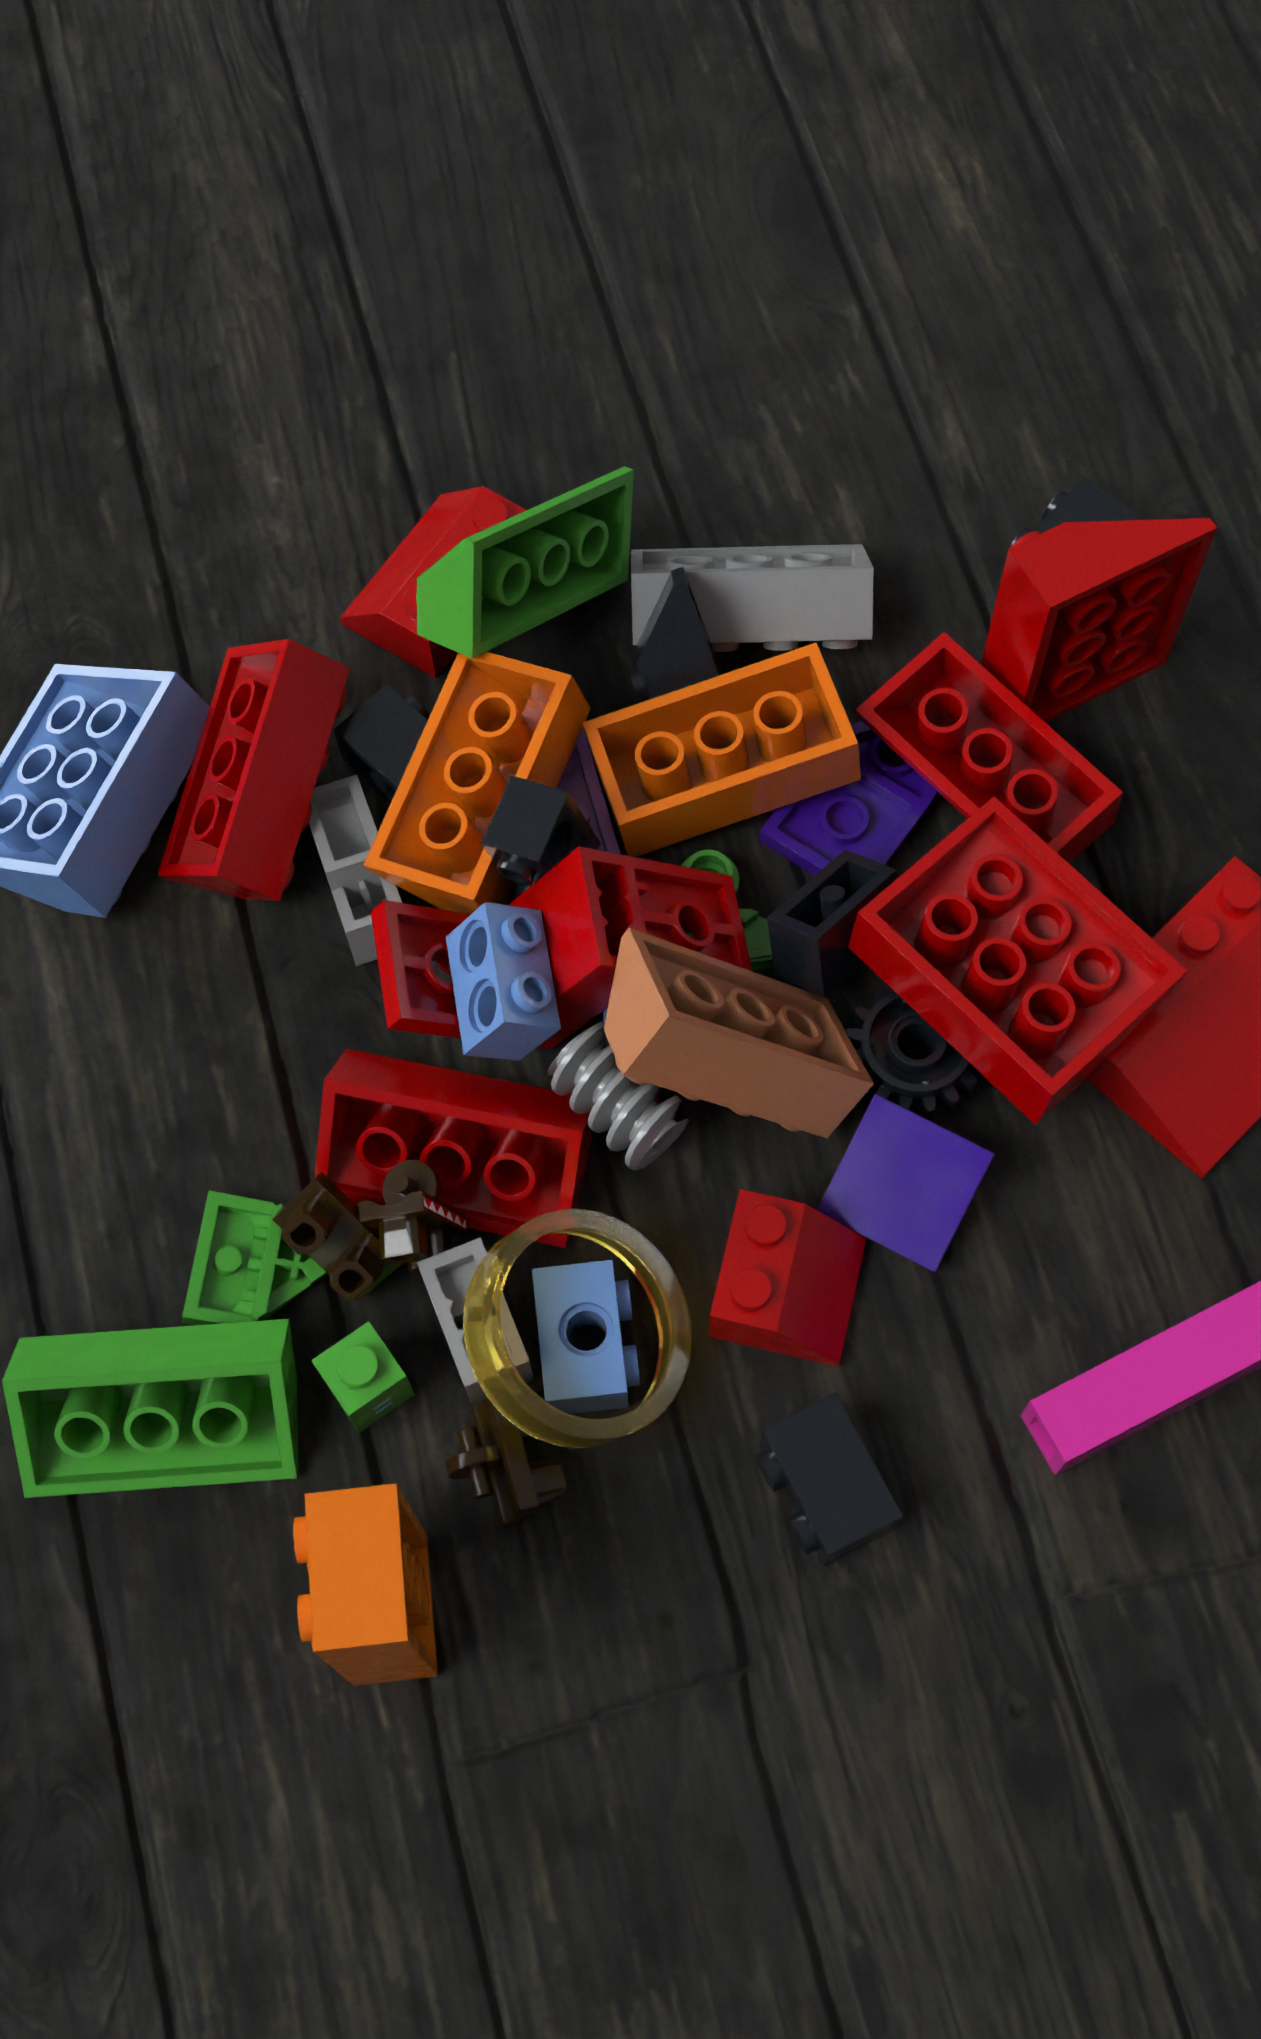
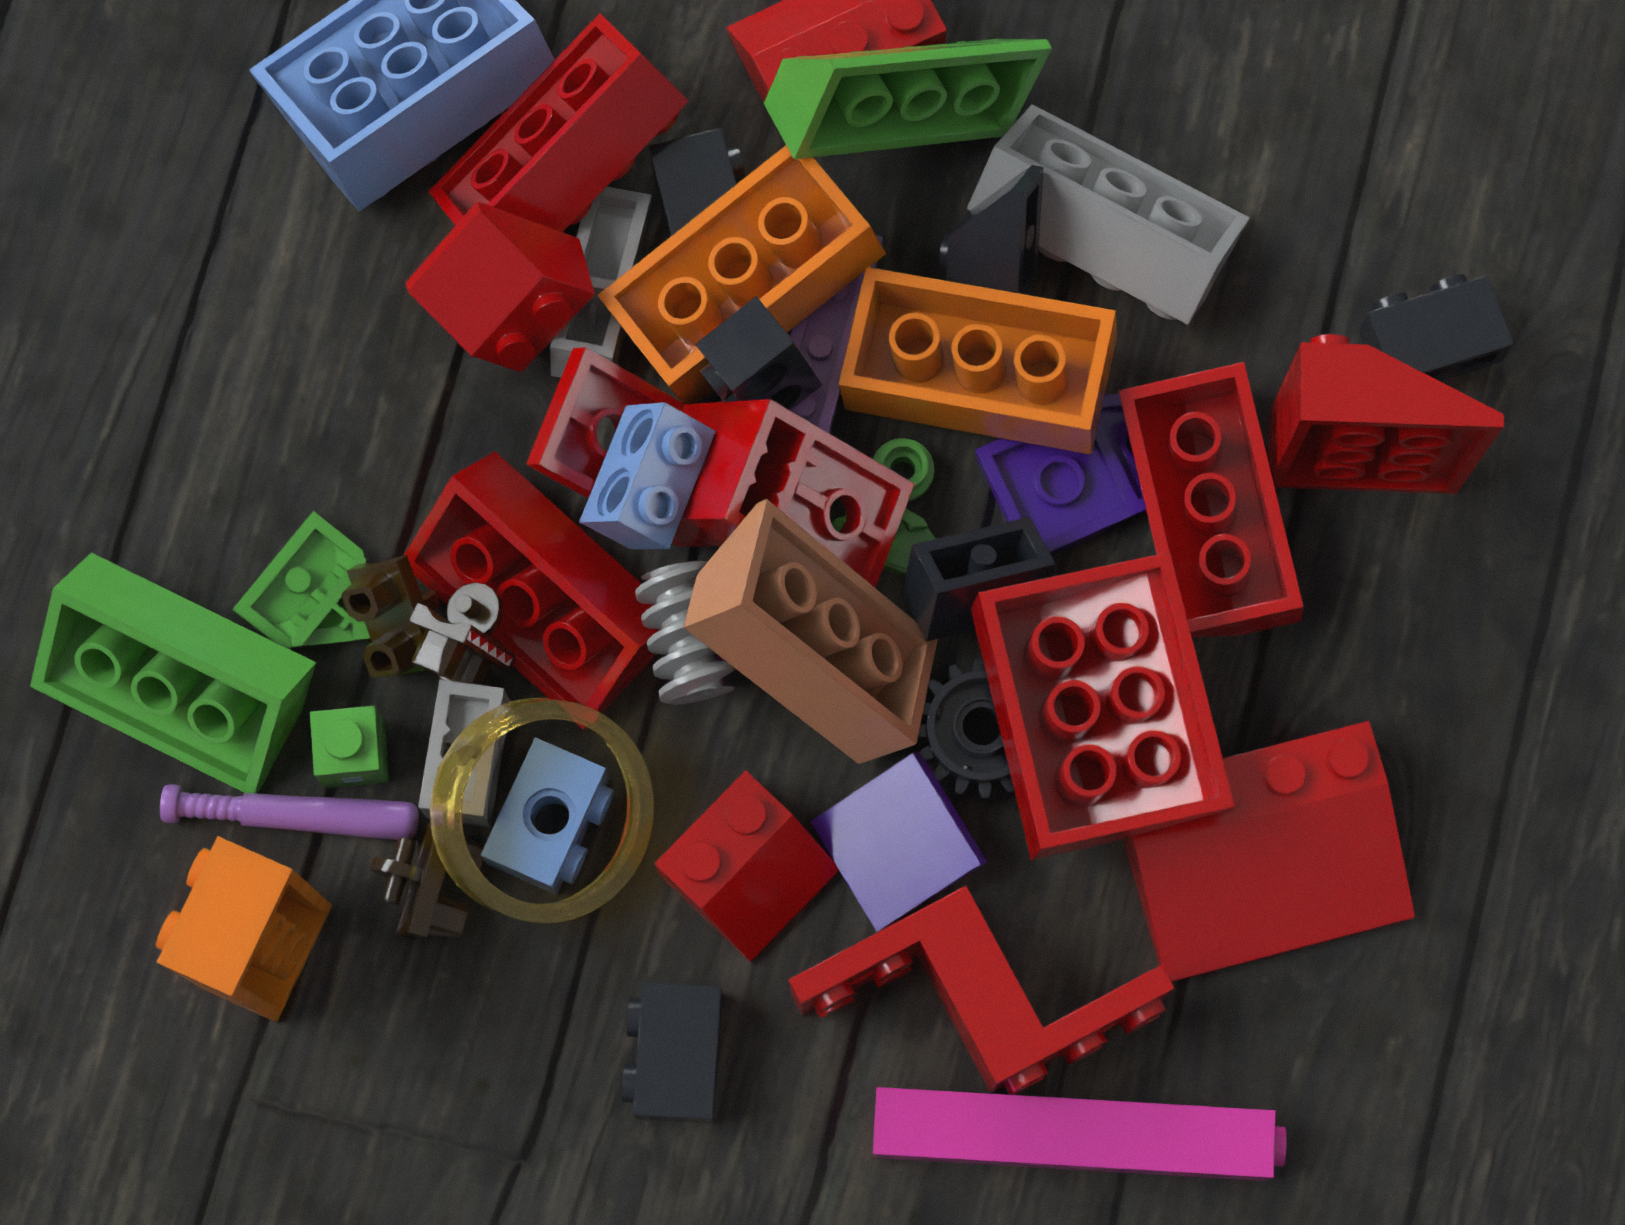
camera: 30 degrees right, 10 degrees up
none -> medium lavender piece [160,784,419,840]
none -> red slope [405,201,595,373]
none -> red bracket [789,886,1174,1095]

